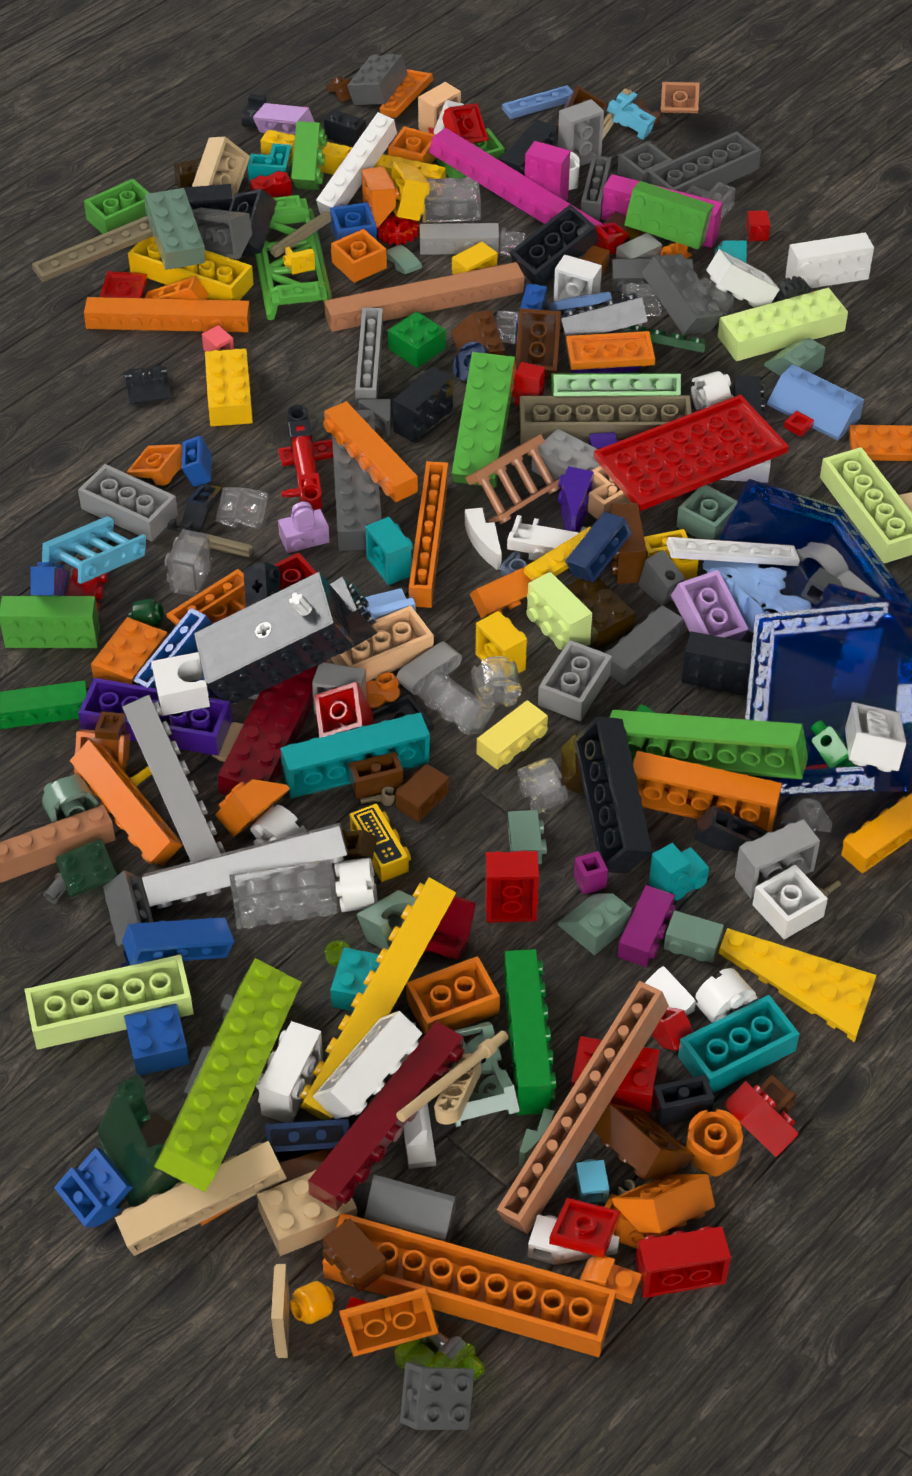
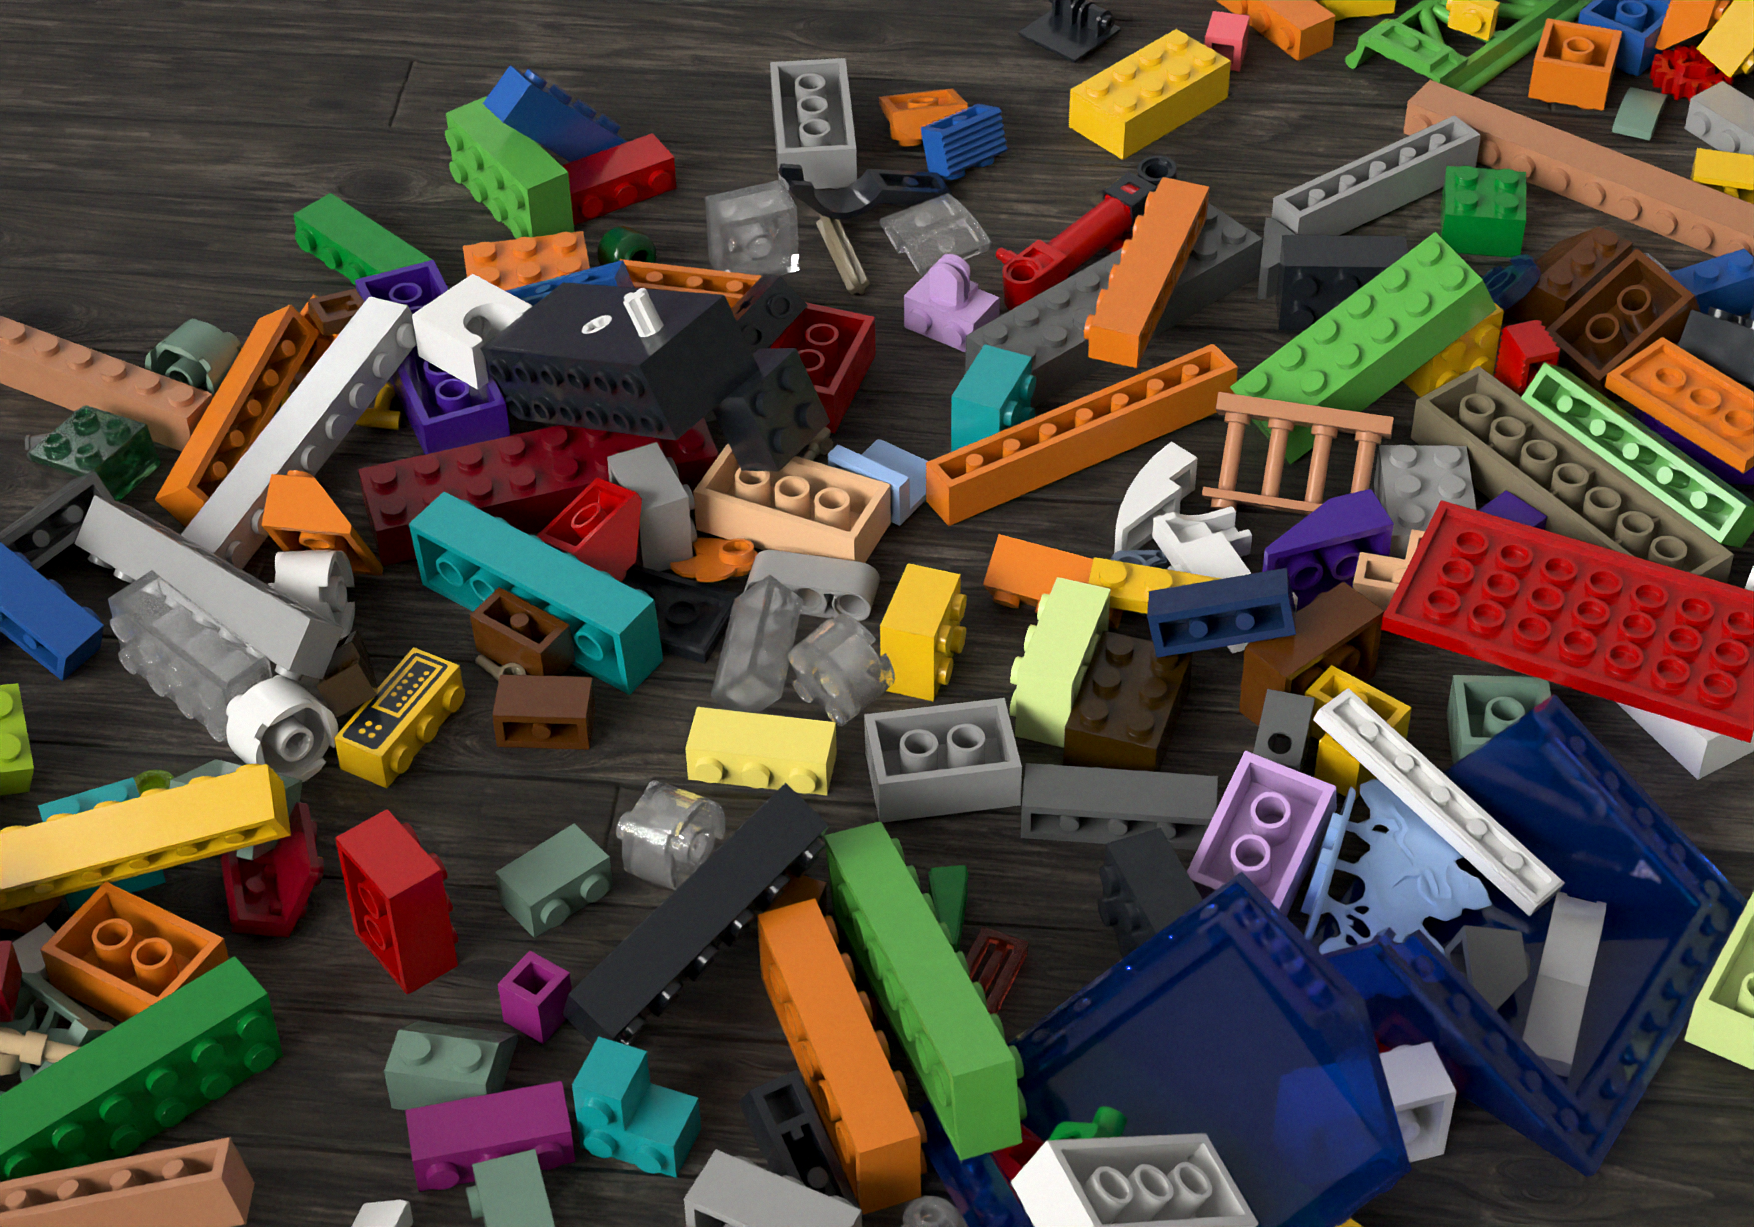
camera: 55 degrees right, 5 degrees down
medium azure fence [42,516,146,584] -> none

